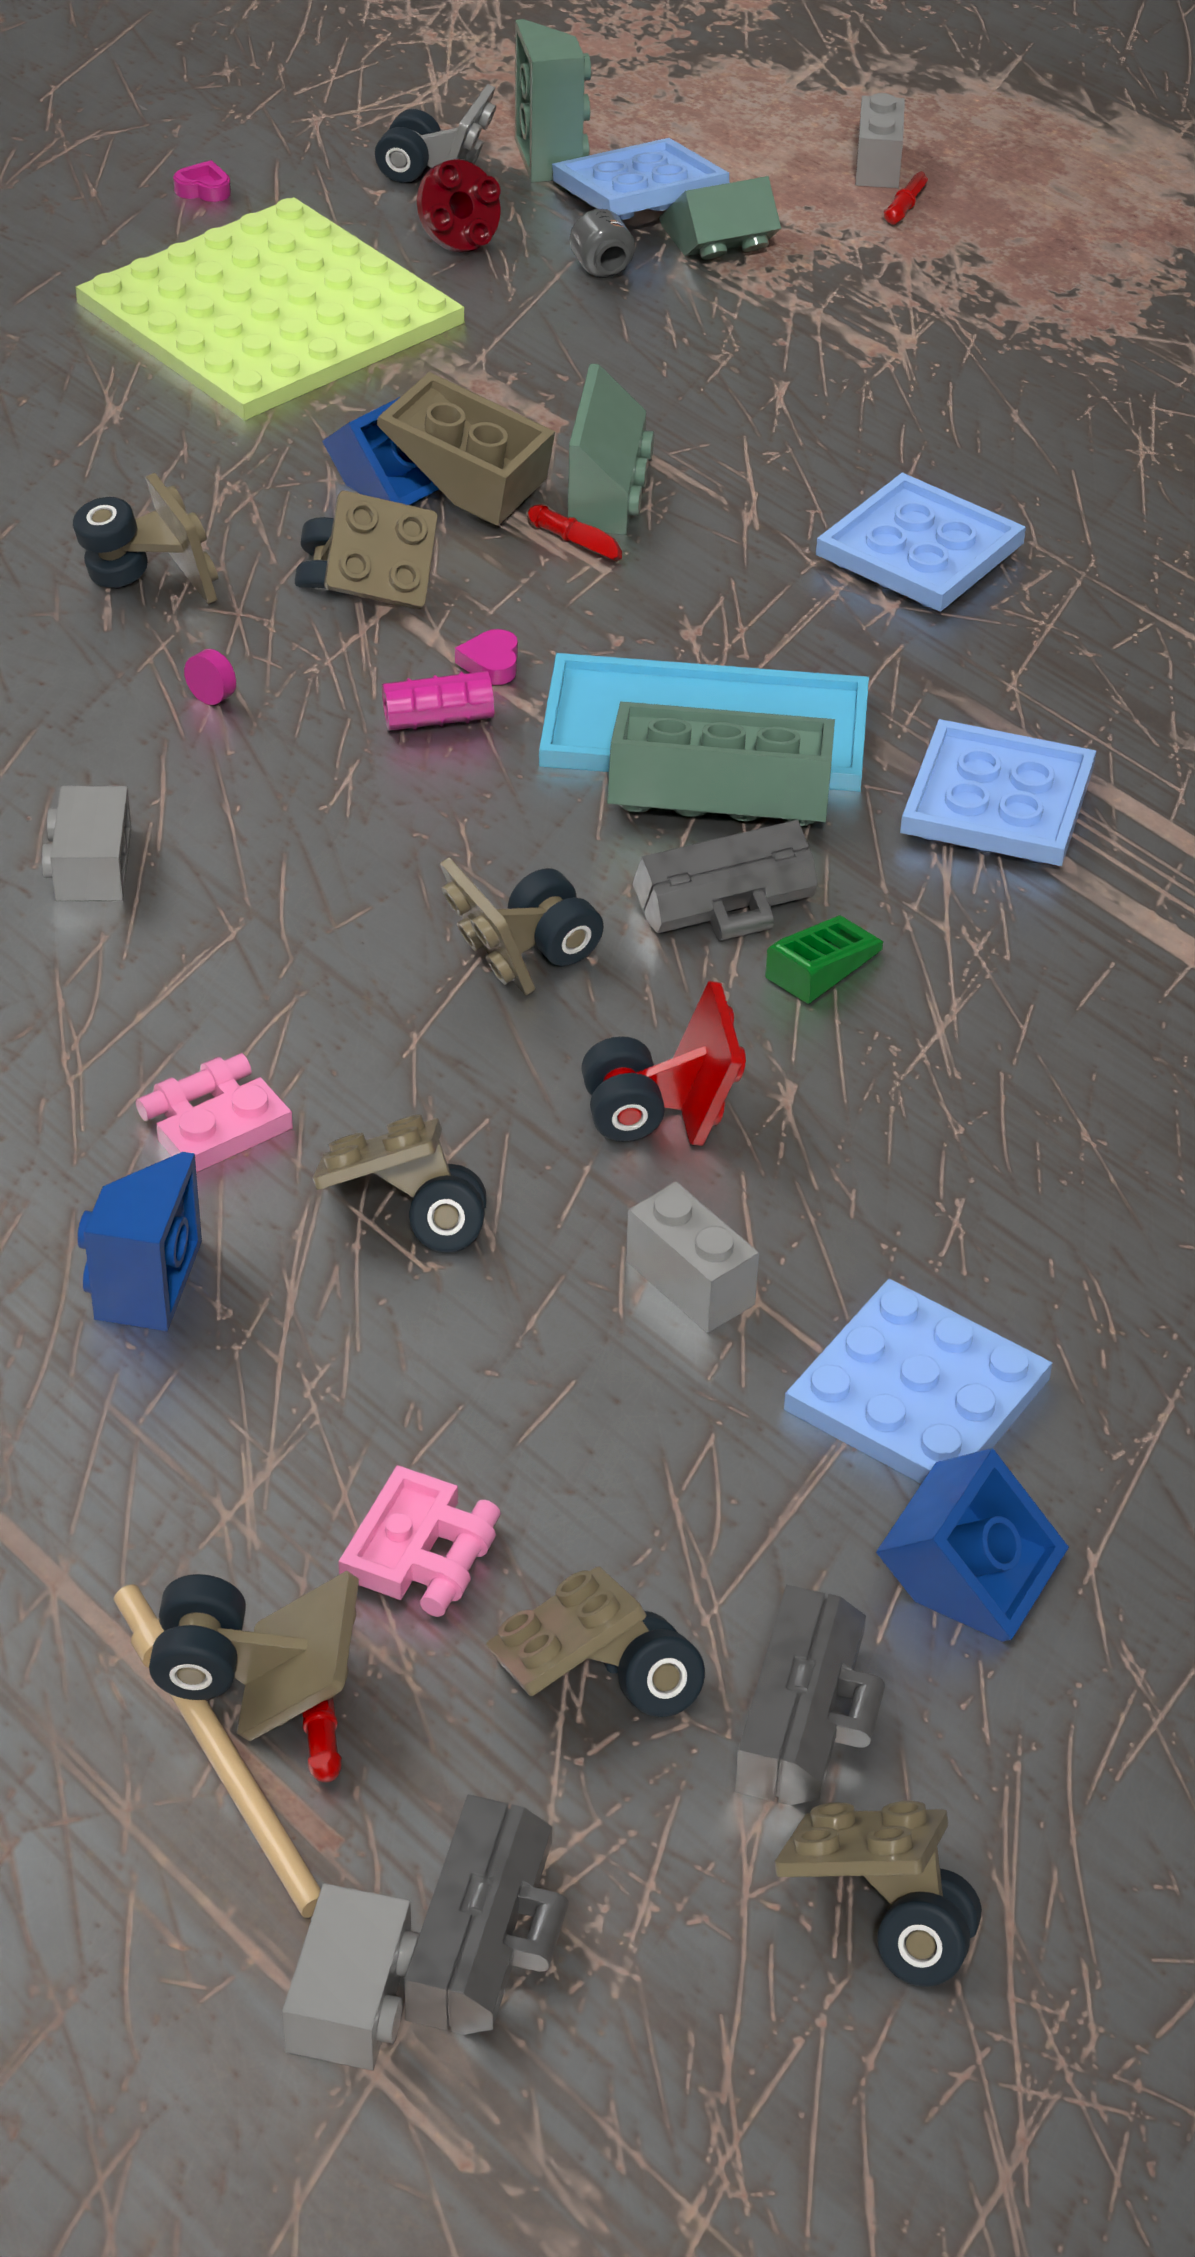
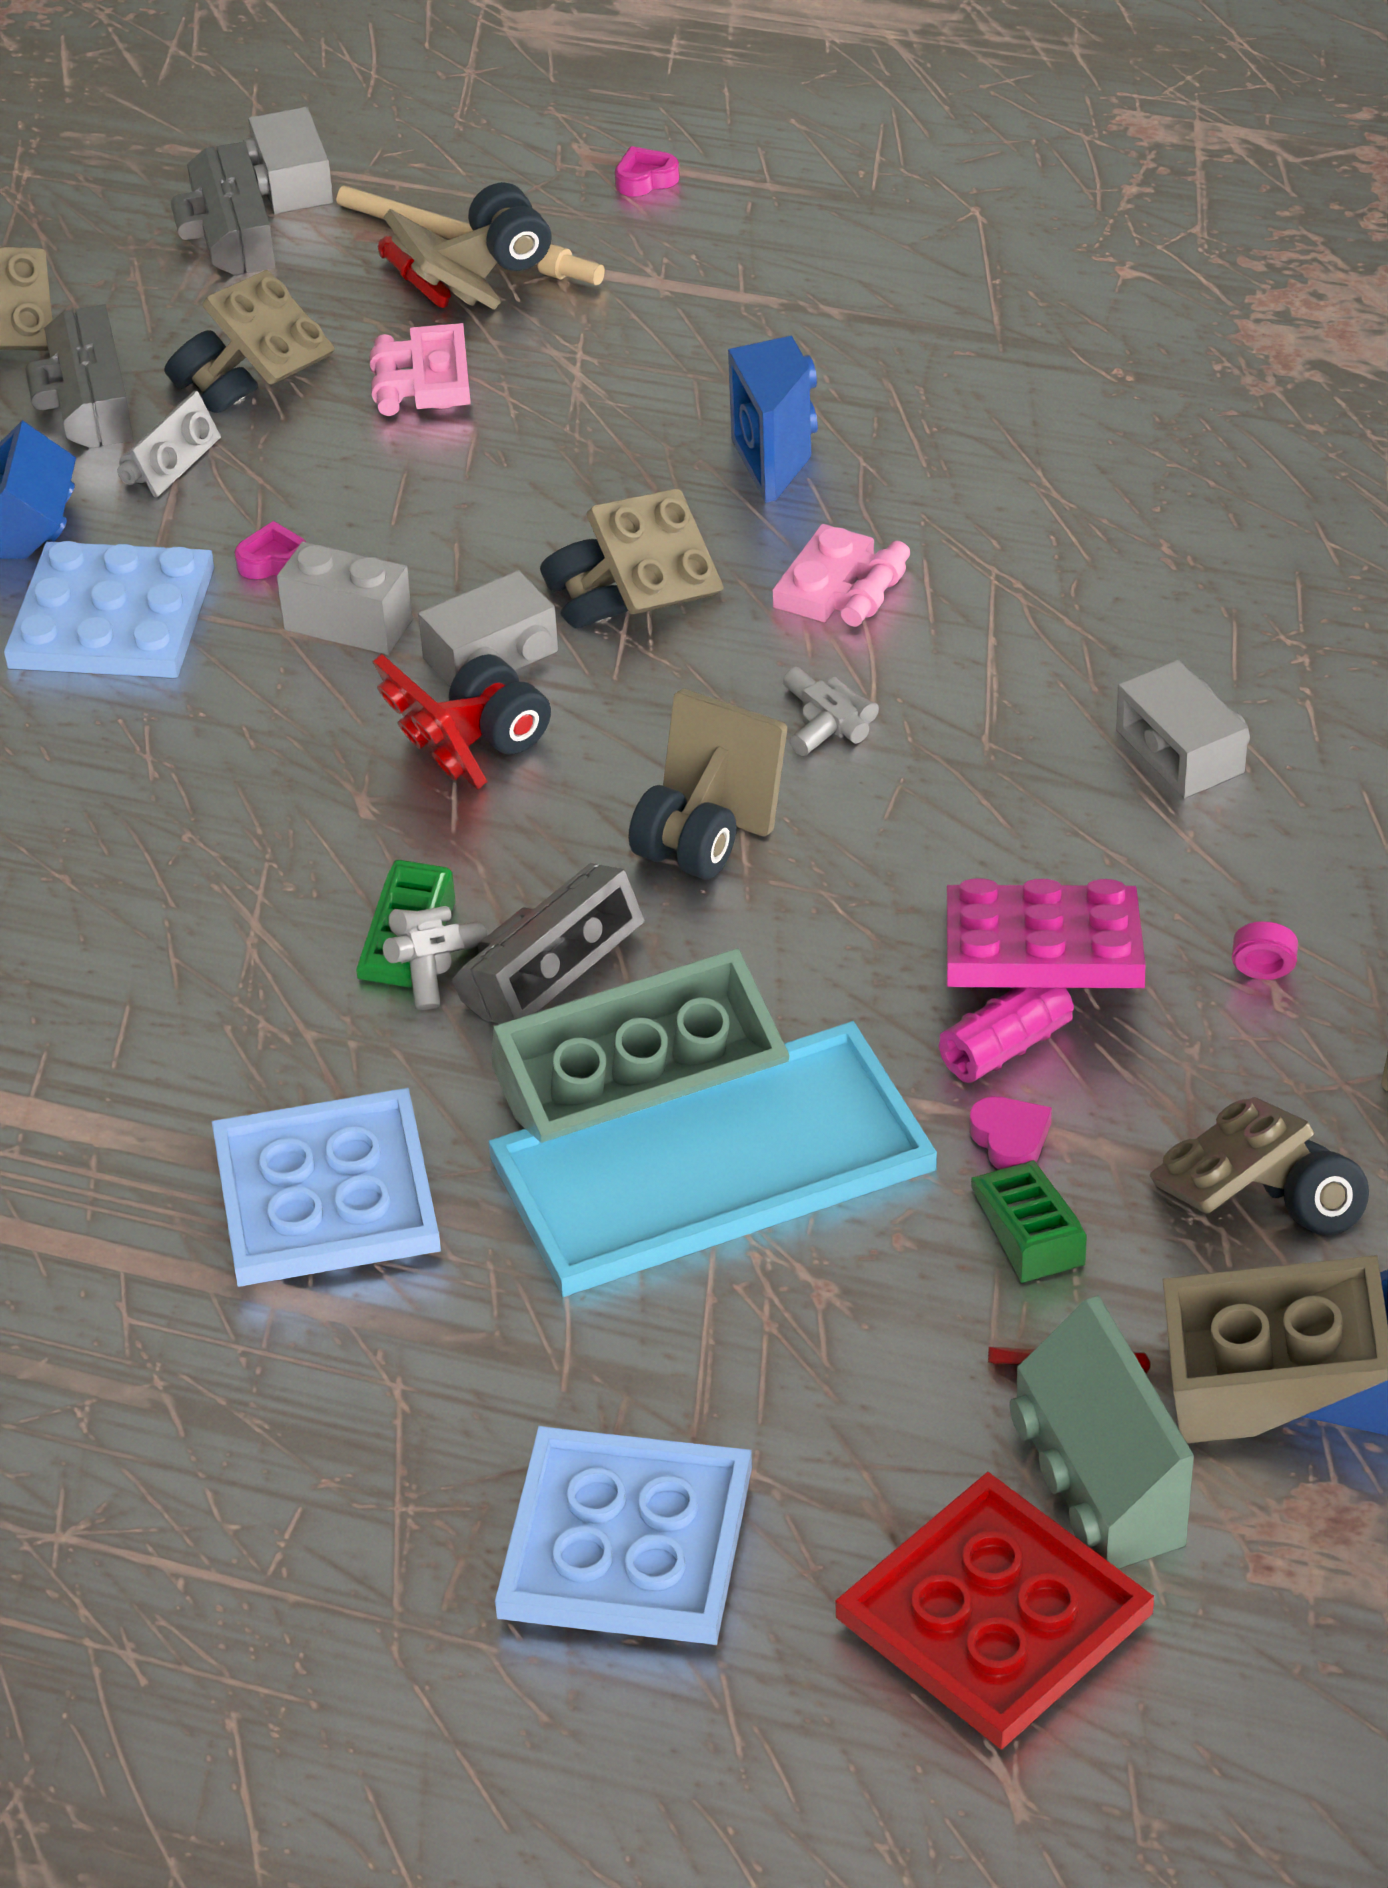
camera: 155 degrees right, 0 degrees up
none -> hinge [117,391,221,497]
none -> dark pink tile [234,521,306,580]
none -> light grey piece [383,906,487,1010]
none -> light grey brick [418,570,558,686]
none -> light grey piece [783,667,879,756]
none -> red plate [835,1471,1154,1750]
none -> dark pink plate [947,878,1146,988]
none -> green slope [971,1160,1087,1283]

